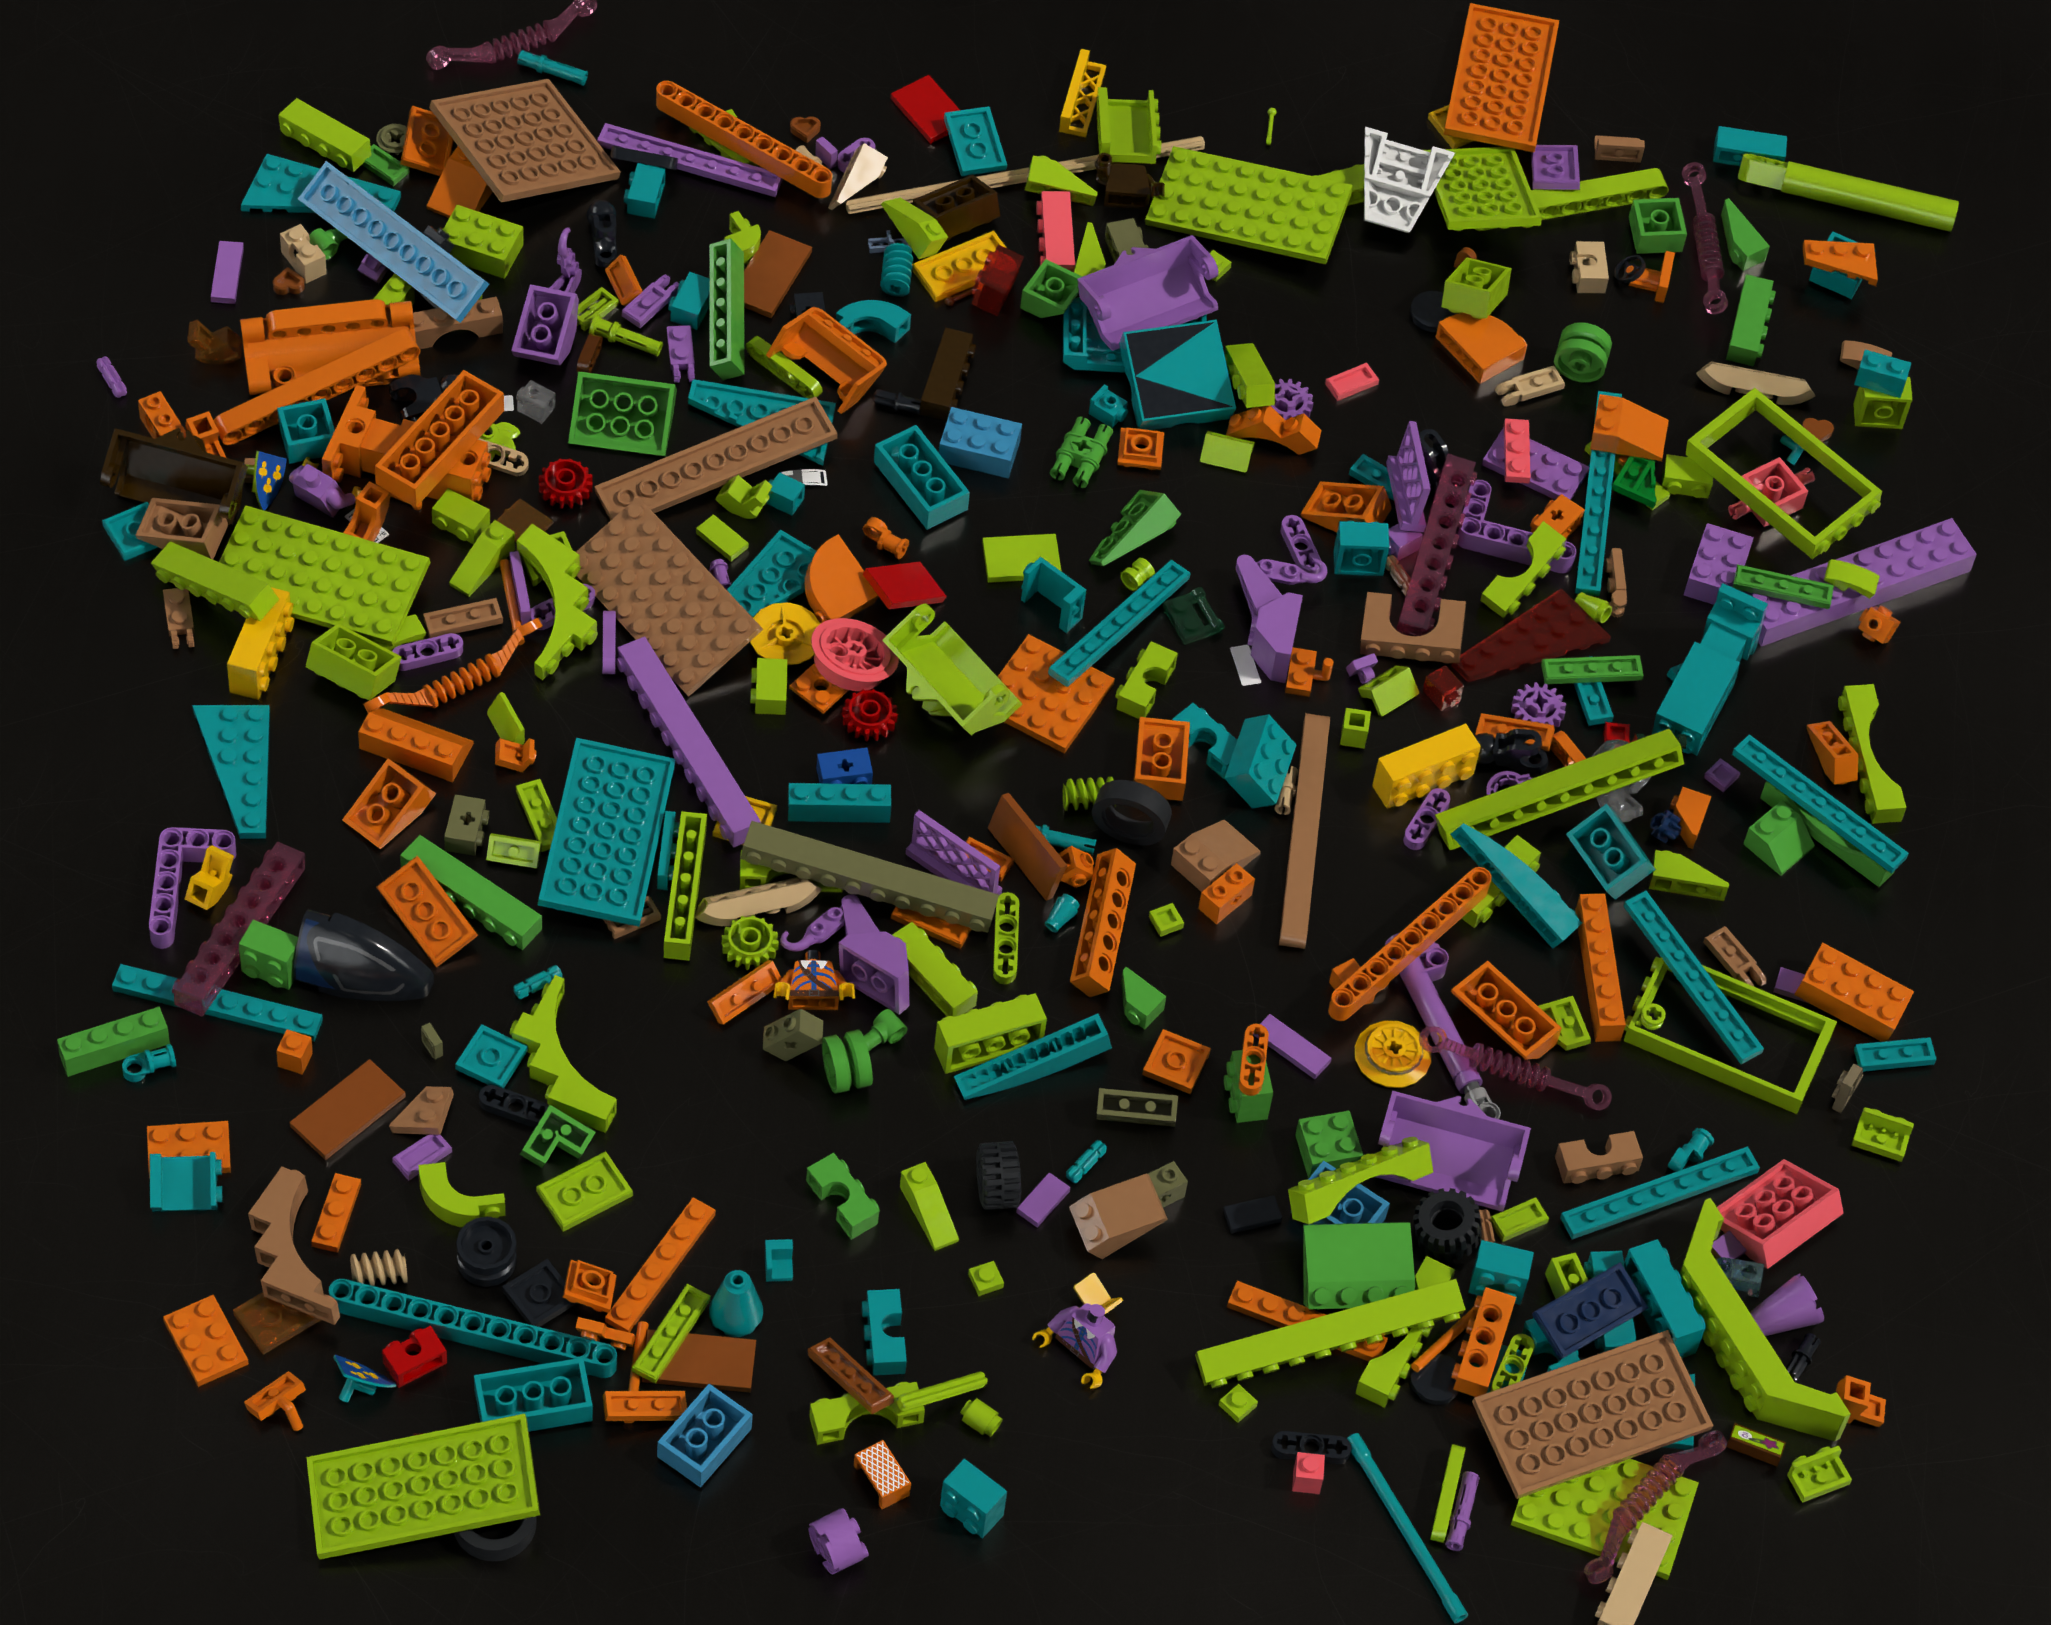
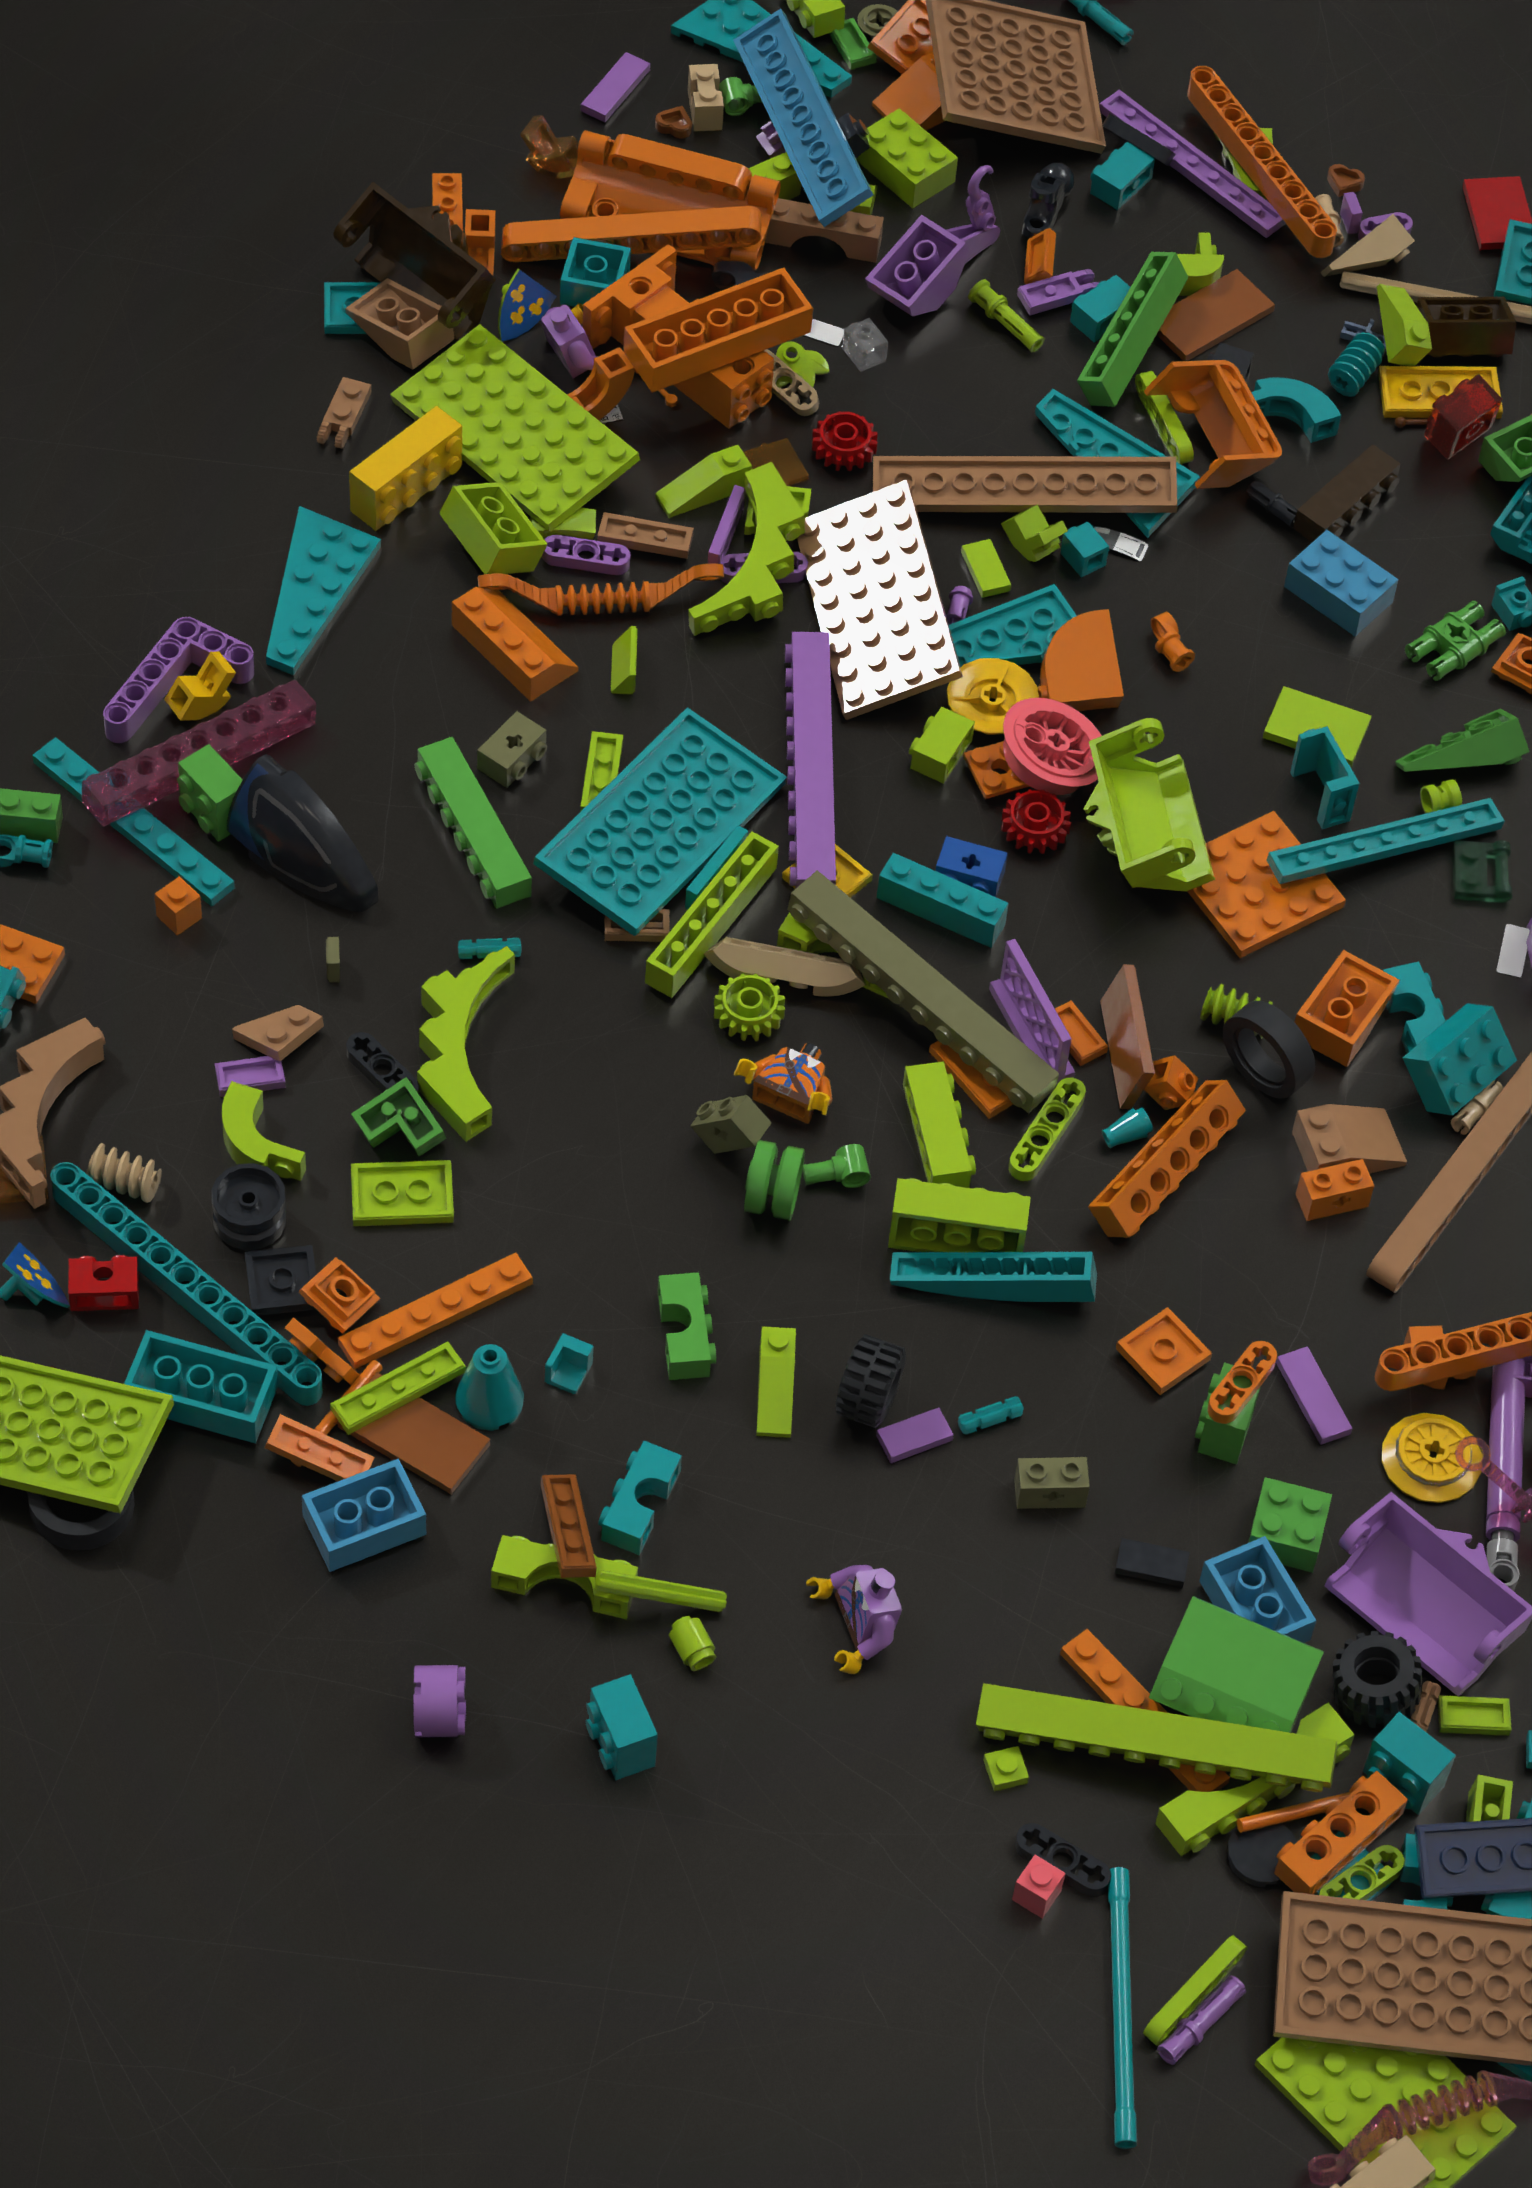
camera: 30 degrees right, 0 degrees up
medium lavender axle [96,356,127,398] -> none
lime brick [151,541,279,621] -> none
dark orange tile [290,1059,406,1160] -> none
orange plate [311,1173,361,1253] -> none
orange slope [342,758,436,849] -> none
orange tile [376,855,478,967] -> none
lime brick [432,488,490,544] -> none
teal plate [455,1024,528,1088] -> none
lime plate [486,833,542,868] -> none
orange bracket [495,738,537,772] -> none
orange bar [499,559,525,645] -> none
bright green slope [568,371,677,457] -> none
reddish brown beam [576,333,603,373] -> none
lime tile [577,287,619,331] -> none
medium lavender beam [603,611,616,674] -> none
medium lavender hinge [667,325,695,383] -> none
orange plate [707,960,782,1024] -> none
medium lavender slope [780,895,909,1015] -> none
orange panel [854,1440,911,1509] -> none
red tile [863,562,947,609] -> none
teal brick [874,425,970,530] -> none
lime plate [968,1261,1004,1296] -> none
teal pin [1035,824,1096,855] -> none
medium nougat slope [1069,1173,1168,1259] -> none
yellow bracket [1073,1273,1123,1315] -> none
olive brick [1097,1088,1178,1127] -> none
lime arch [1115,641,1178,719] -> none
bright green slope [1121,967,1166,1030] -> none
lime plate [1149,903,1184,937] -> none
lime arch [1288,1137,1433,1224] -> none

